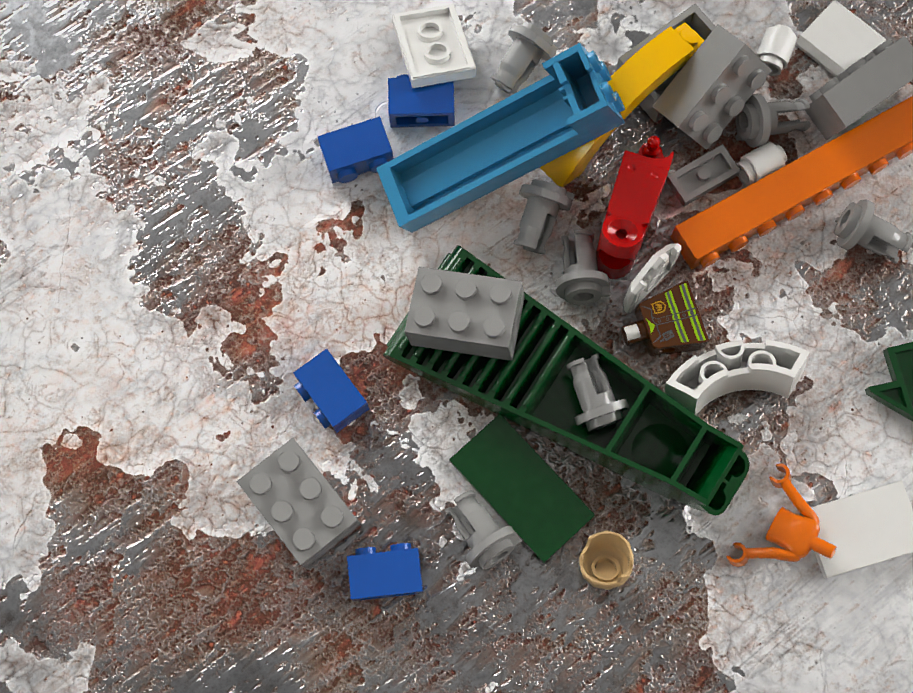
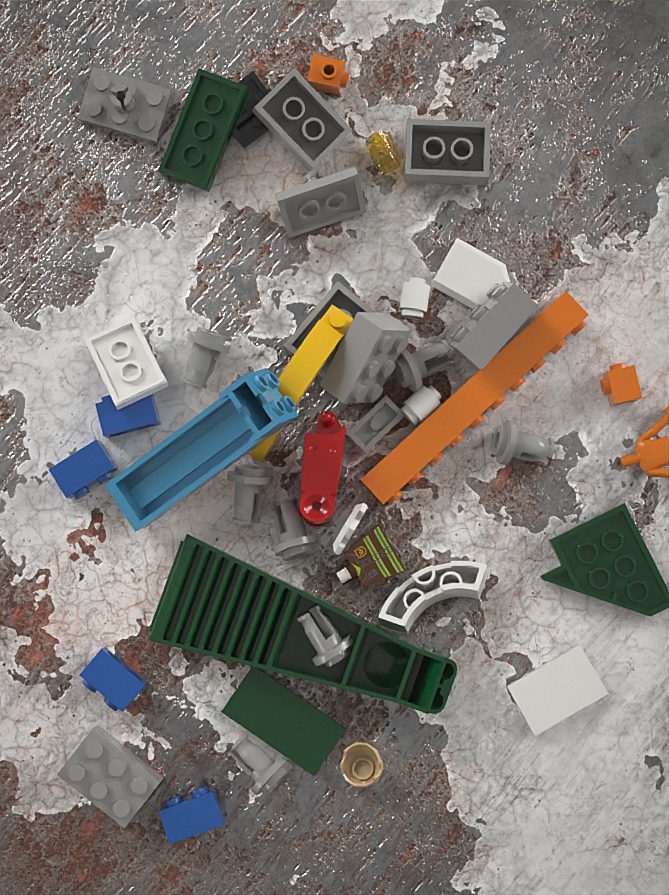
camera: 15 degrees left, 10 degrees up
light grey brick [404,267,525,361] -> none
orange piece [726,463,837,567] -> none

